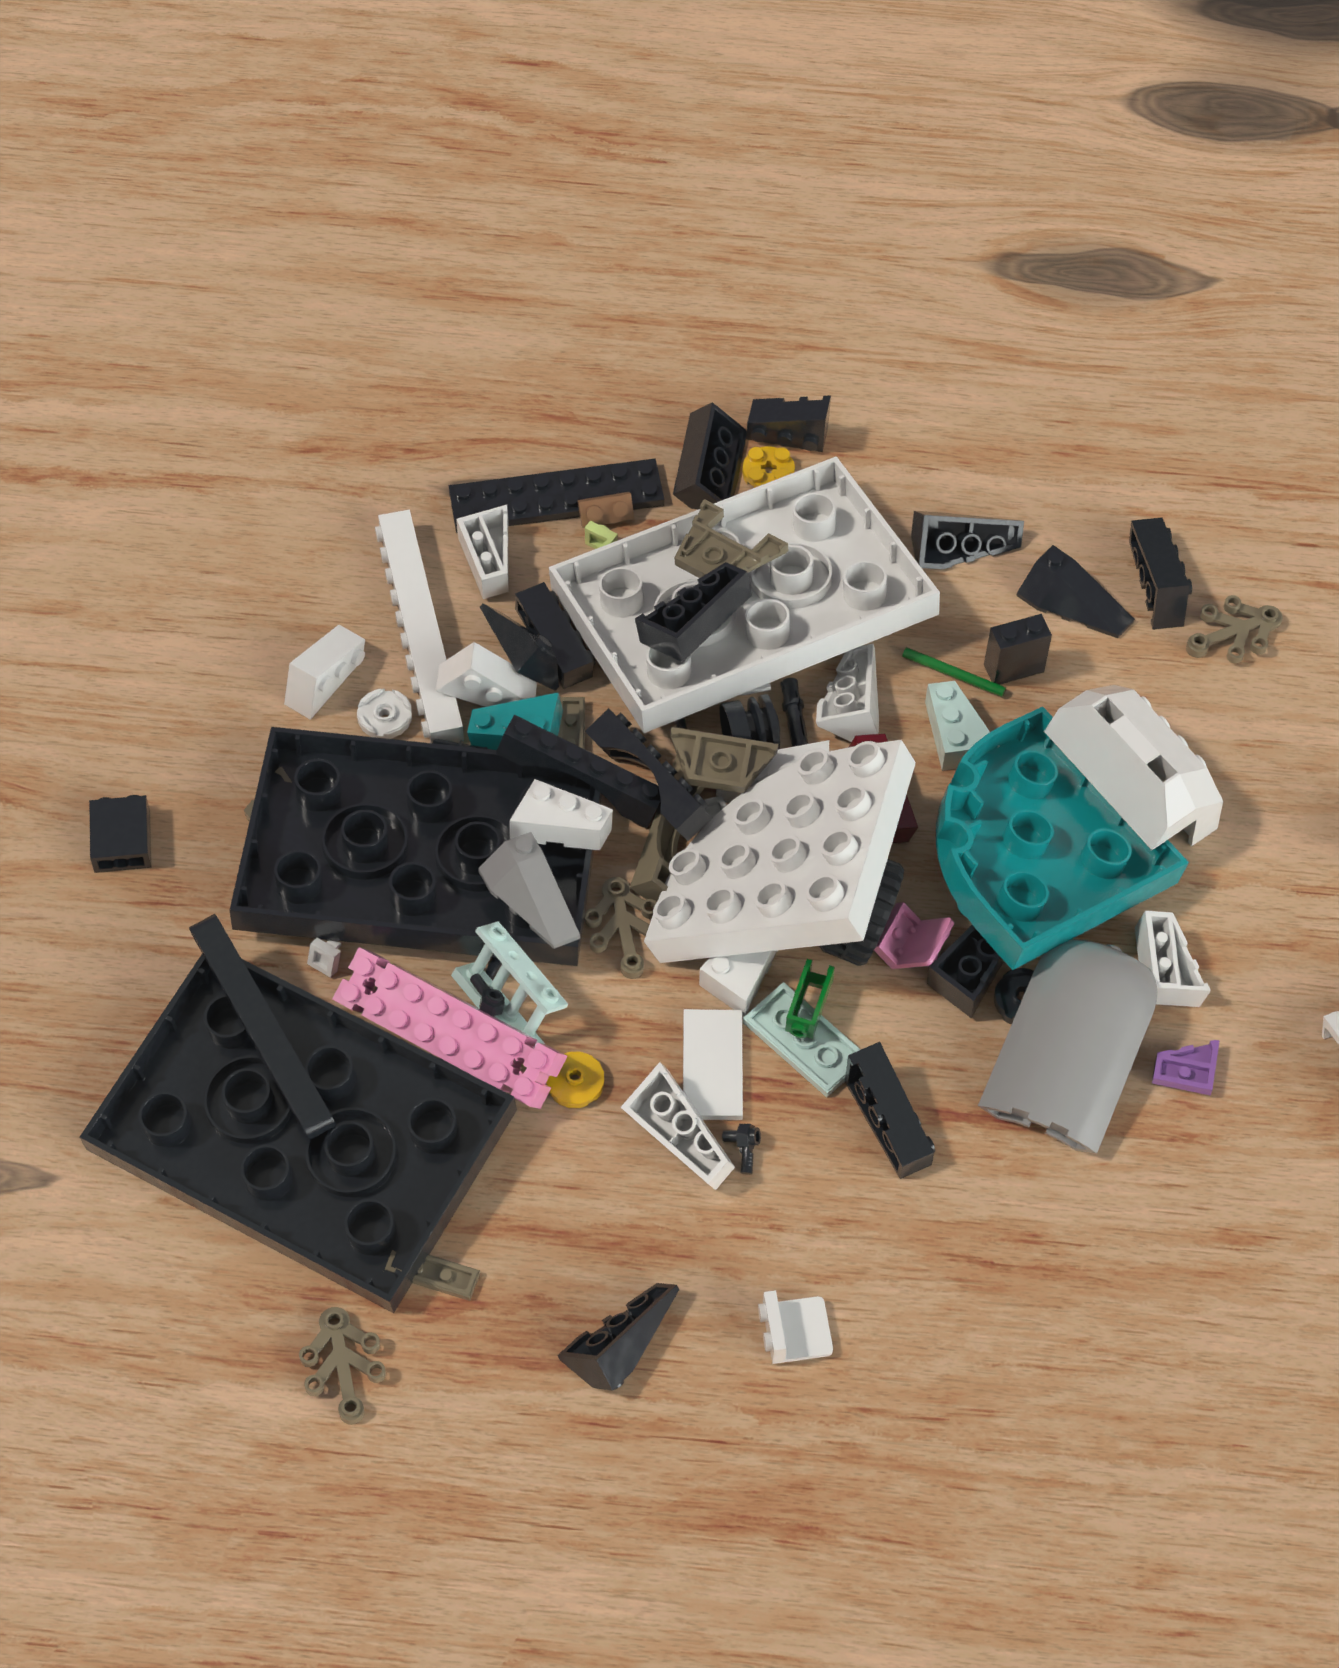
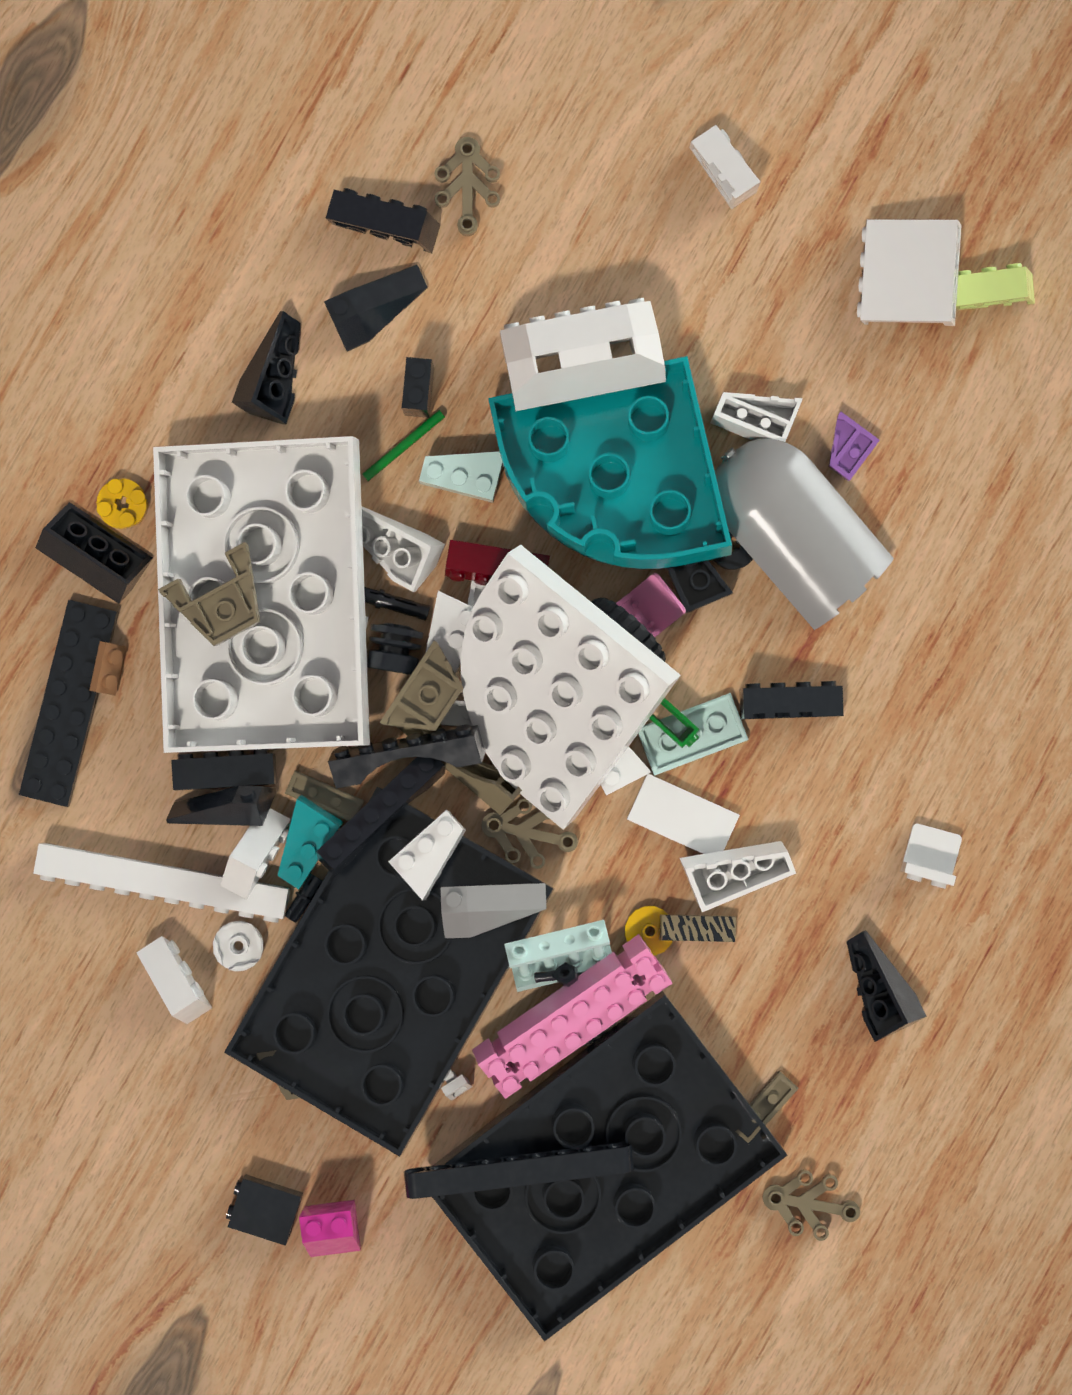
camera: 60 degrees left, 30 degrees up
white wedge [457,505,509,599] -> none
yellowish green bracket [585,521,618,549] -> none
black wedge [635,562,752,662] -> none
black piece [722,1124,761,1175] -> none
black wedge [746,395,831,452] -> none
none -> dark pink slope [299,1200,361,1257]
none -> tile [659,914,736,942]

